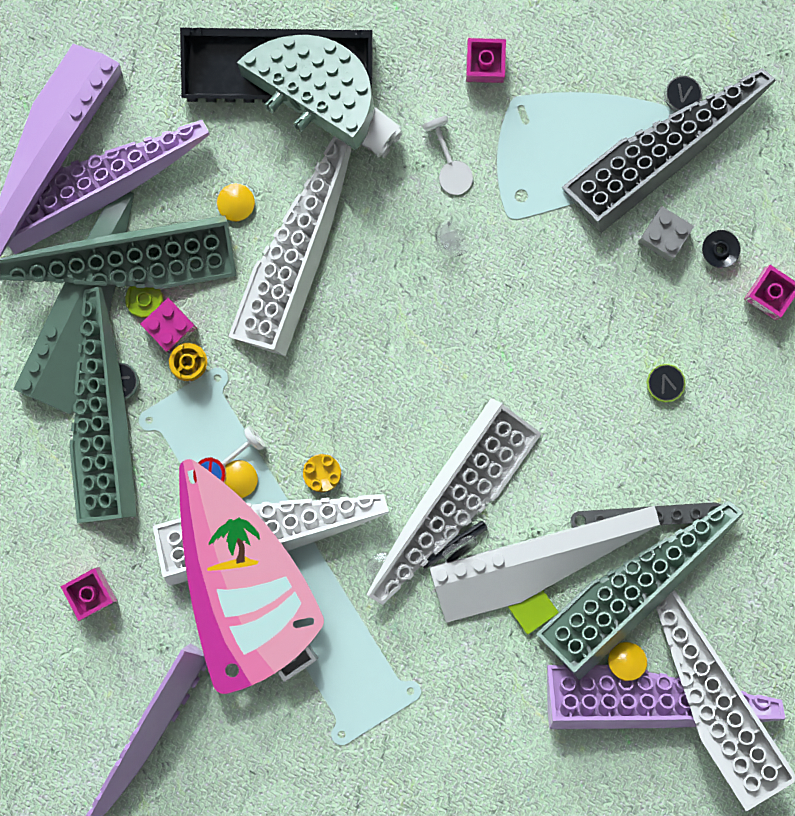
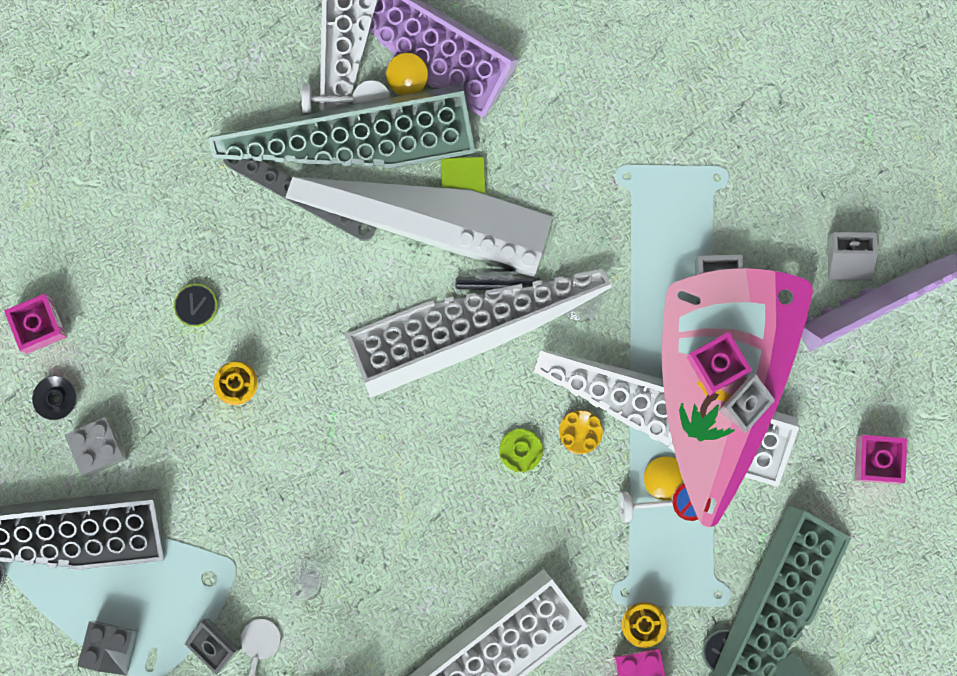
camera: 150 degrees left, 5 degrees down
none -> dark grey slope [77,621,138,675]
none -> dark grey slope [185,619,241,675]
none -> yellow cone [214,361,258,405]
none -> white piece [302,80,390,114]
none -> lime tile [499,429,543,473]
none -> dark pink brick [687,332,752,396]
none -> light grey slope [719,373,775,433]
none -> light grey slope [827,232,877,281]

